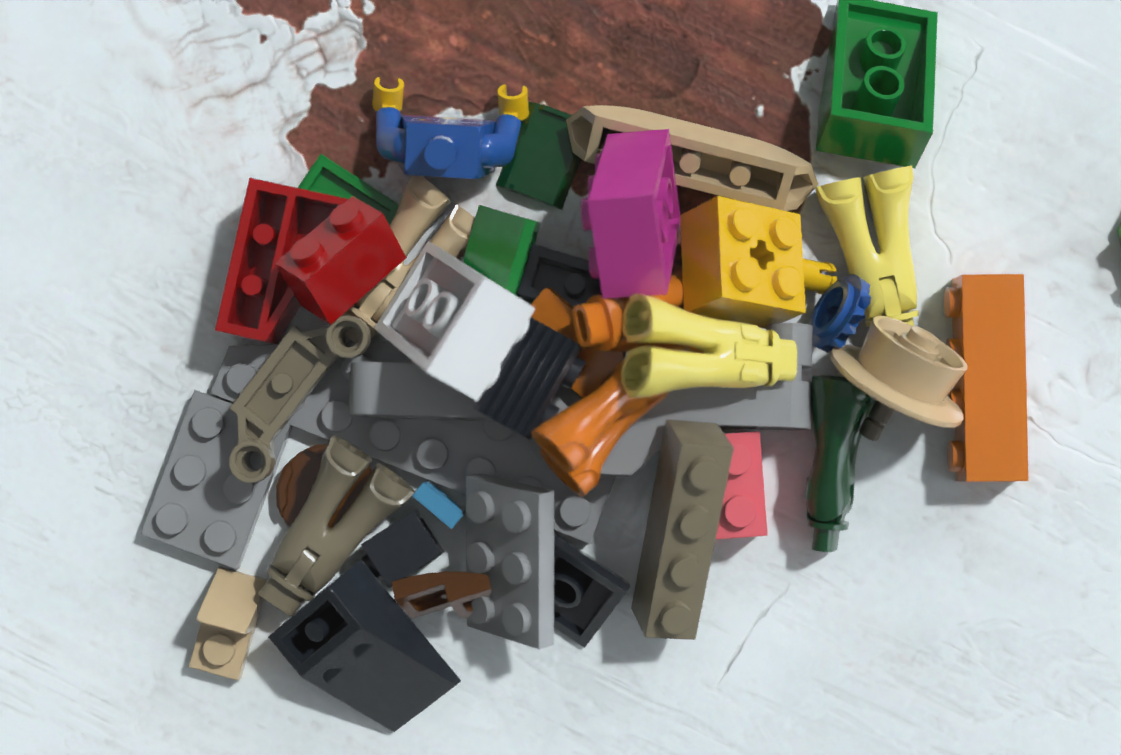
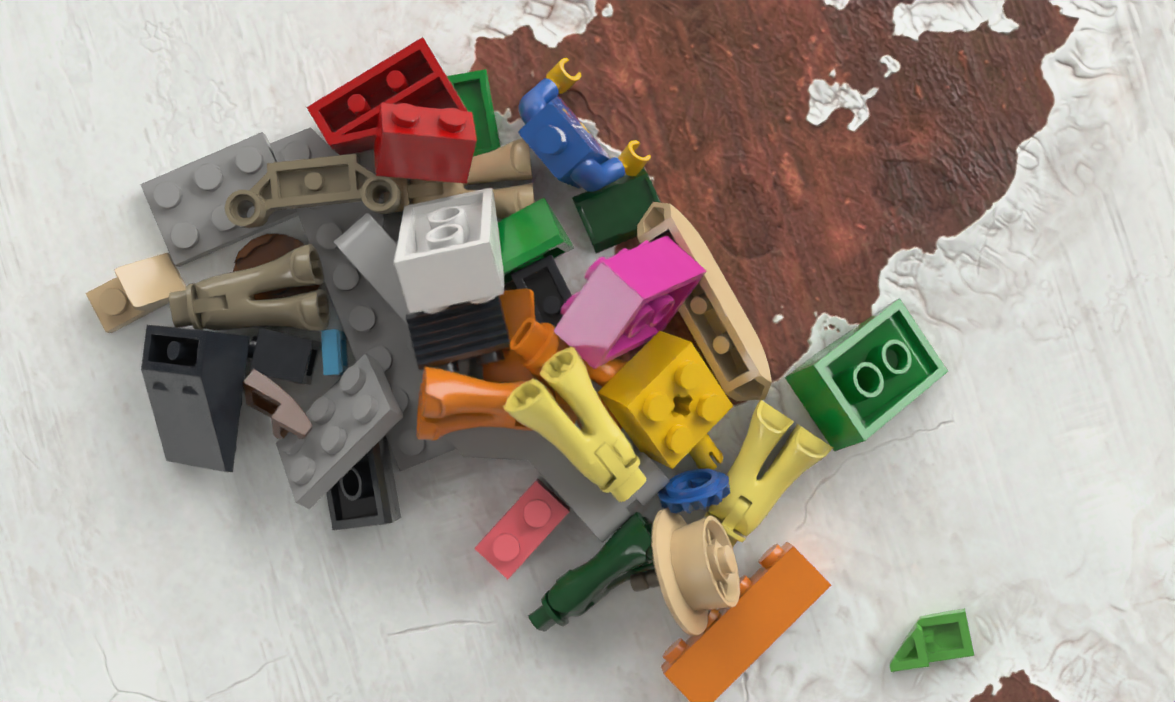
camera: 45 degrees right, 0 degrees up
dark tan brick [631,419,734,640] -> none

